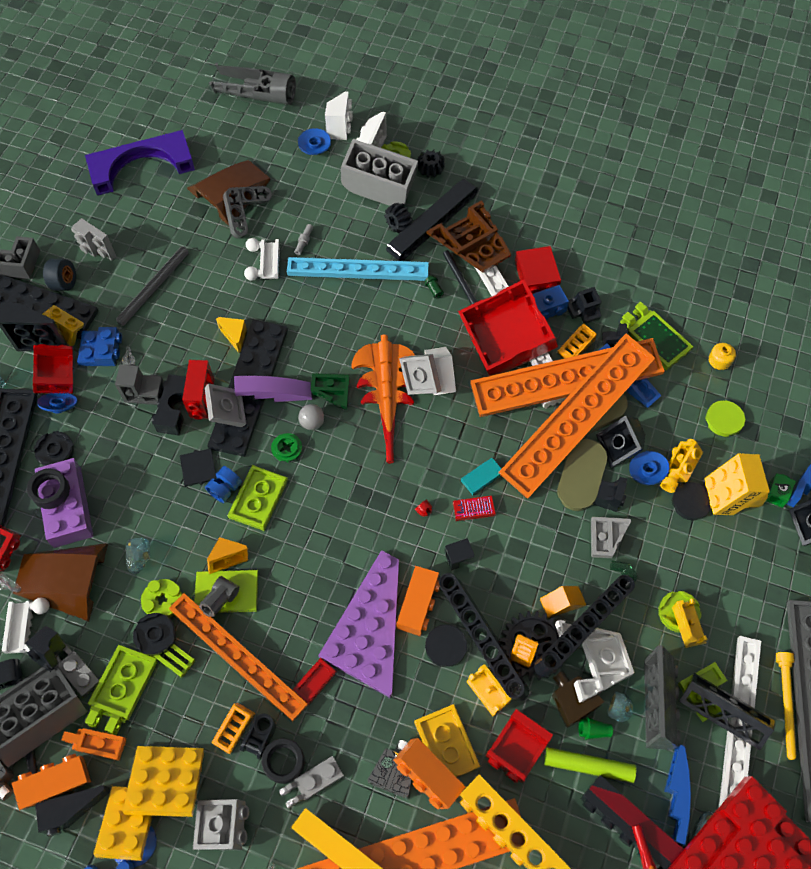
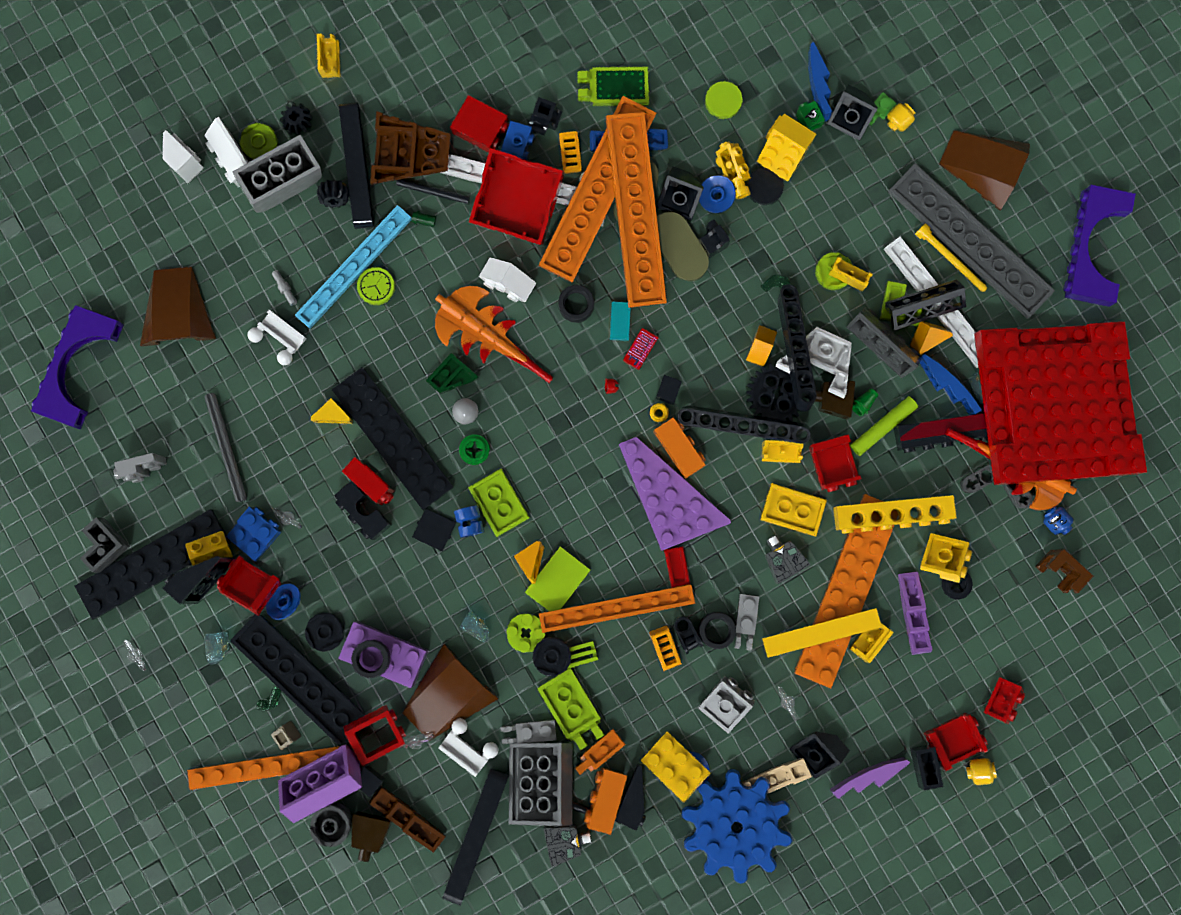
camera: 50 degrees left, 20 degrees up
black brick [25,626,66,672] -> none
black wheel [43,258,76,291] -> none
dark grey brick [115,364,164,405] -> none
yellow plate [122,746,204,817] -> none
dark grey piece [199,576,240,617] -> none
light grey plate [205,384,246,427] -> none
dark grey piece [209,63,296,105] -> none
dark grey beam [223,186,272,239] -> none
medium lavender slope [234,376,312,402] -> none
blue dish [298,128,331,155] -> none
orange brick [393,738,465,809] -> none
light grey plate [399,354,442,395] -> none
black tile [425,625,467,668] -> none
light orange slope [511,634,538,667] -> none
light grey wing [591,517,631,558] -> none
black panel [602,323,628,348] -> none
clear light blue rock [608,692,634,722] -> none
yellow head [709,343,736,370] -> none
none -> yellow hinge [317,34,340,78]
none -> lime tile [357,267,395,305]
none -> black tyre [558,285,594,323]
none -> yellow plate [650,403,669,422]
none -> light orange slope [910,321,953,355]

